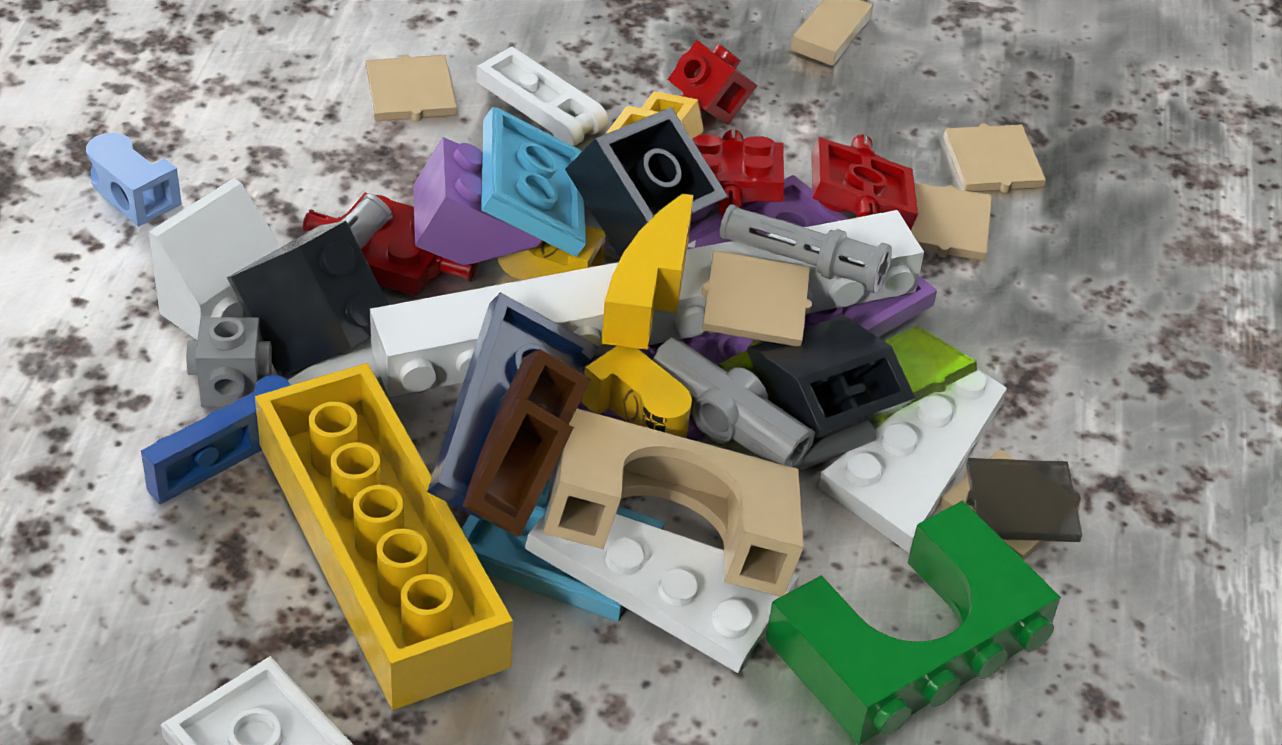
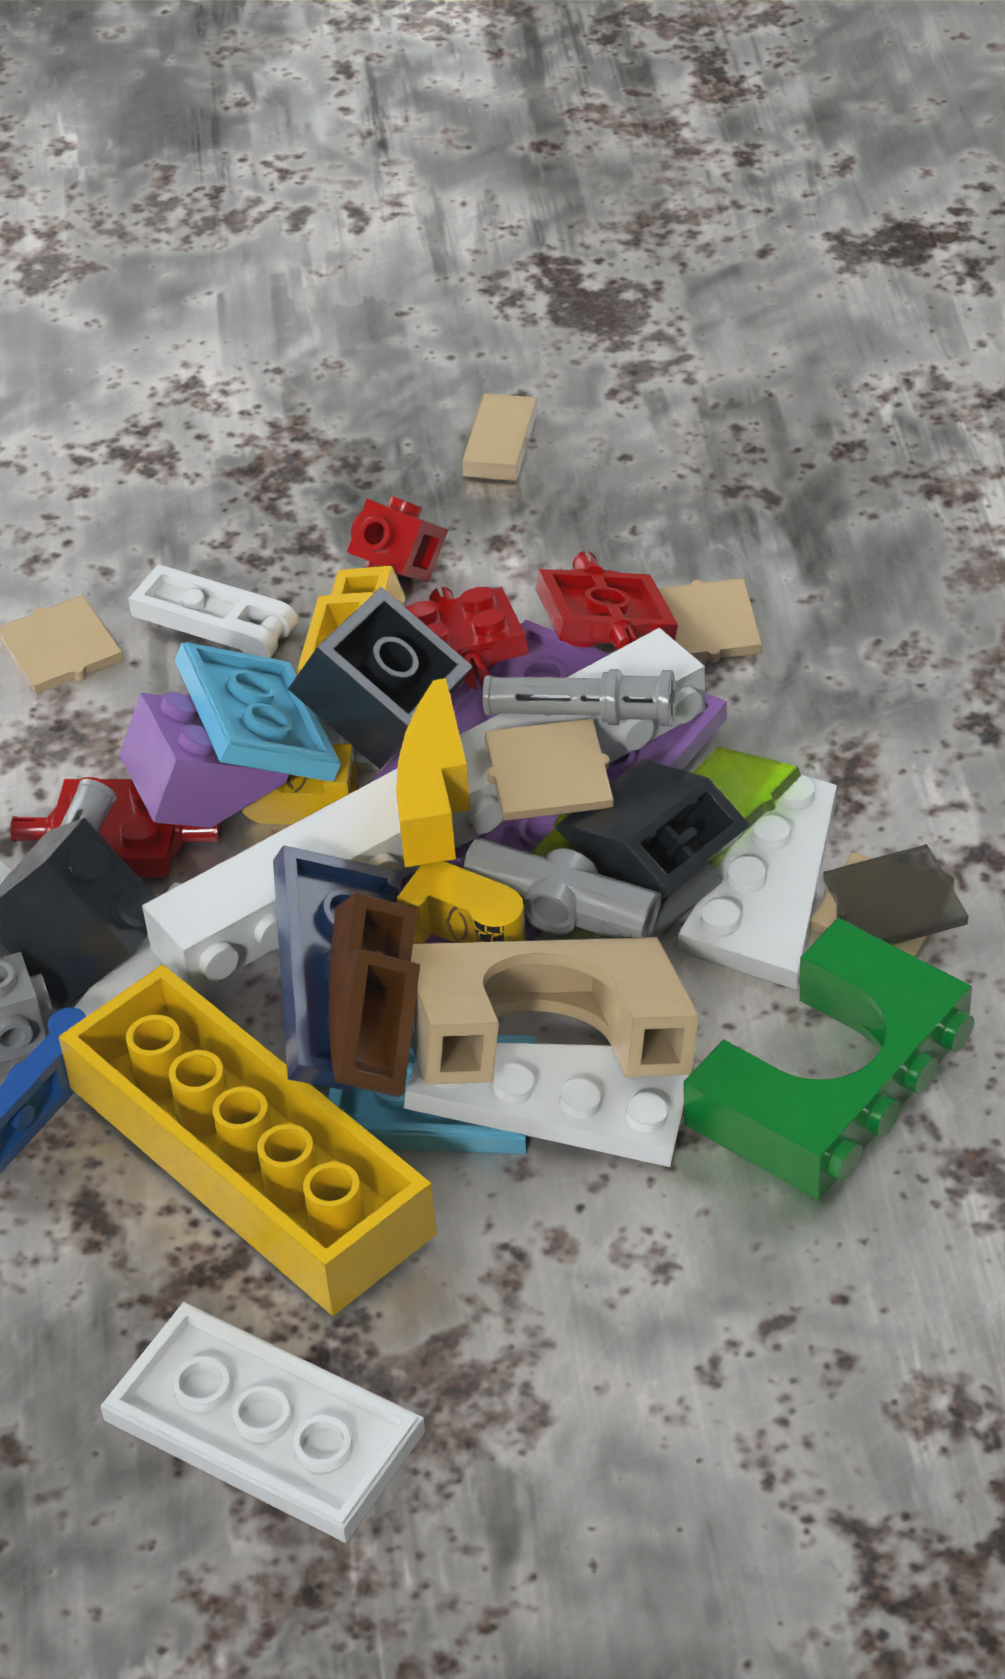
camera: 10 degrees left, 0 degrees up
tan piece [943,123,1046,193] -> none

